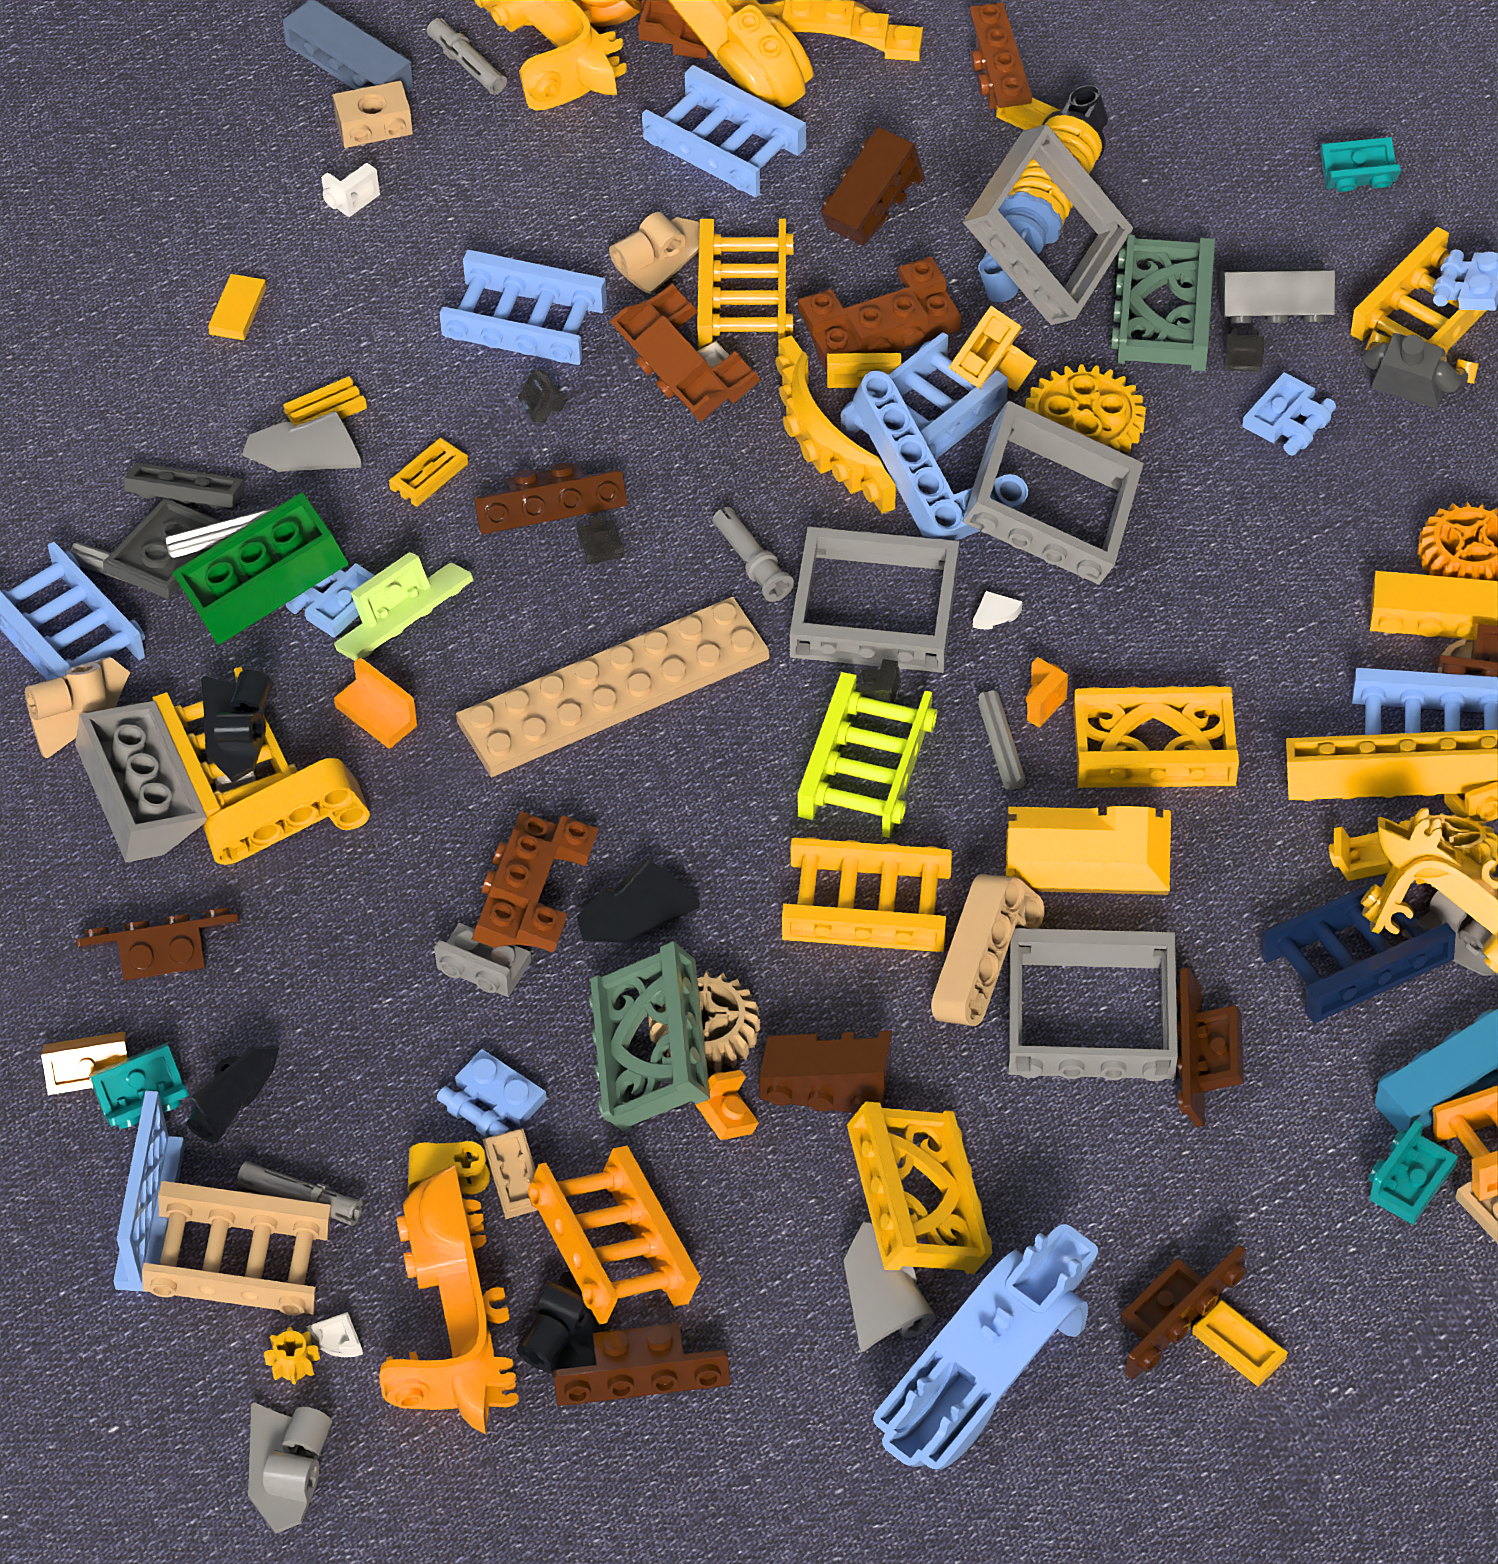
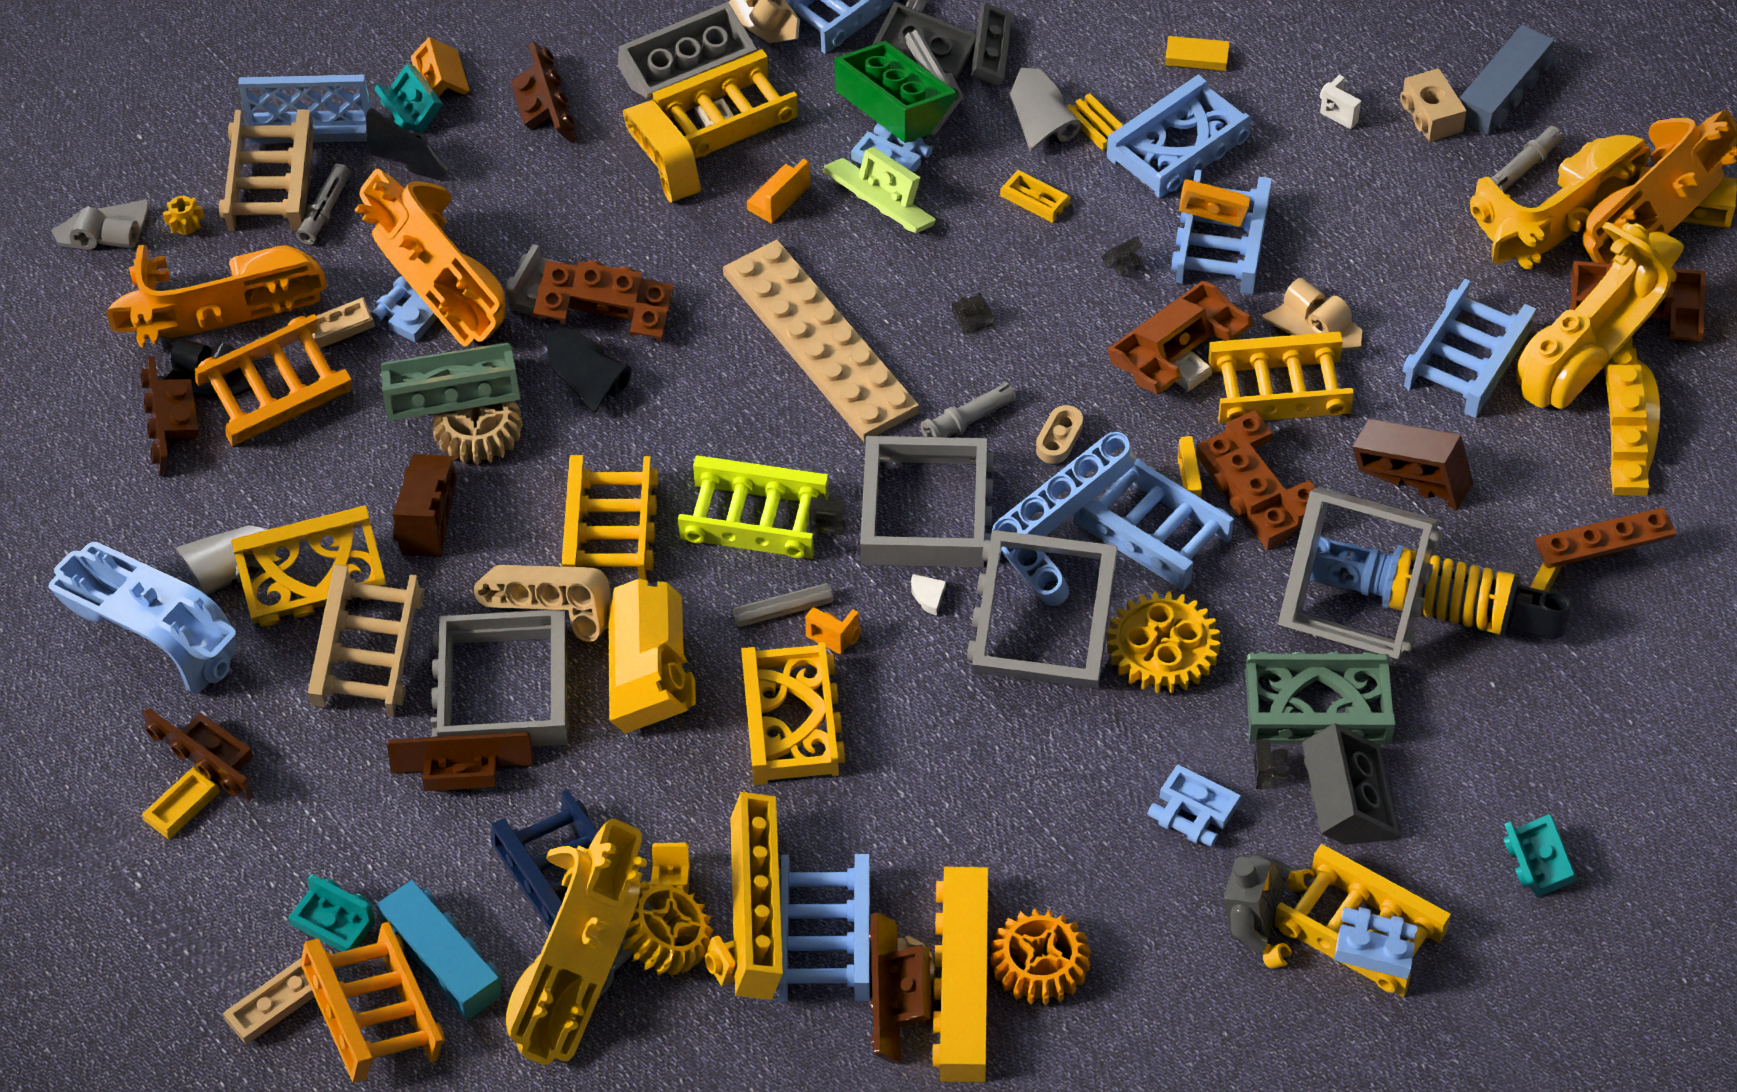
camera: 85 degrees right, 0 degrees up
black panel [201,670,273,783] -> none
white tile [307,1312,363,1357] -> none
yellow piece [408,1141,491,1195] -> none
reddish brown bracket [474,462,627,534] -> none
light orange bracket [695,1070,759,1140] -> none
yellow piece [775,335,896,514] -> none
yellow tile [948,306,1037,392] -> none
none -> tan fence [308,564,424,717]
none -> light orange piece [355,169,506,346]
none -> tan plate [1036,405,1083,464]
none -> light blue fence [1107,75,1251,198]
none -> light orange panel [1178,179,1250,227]

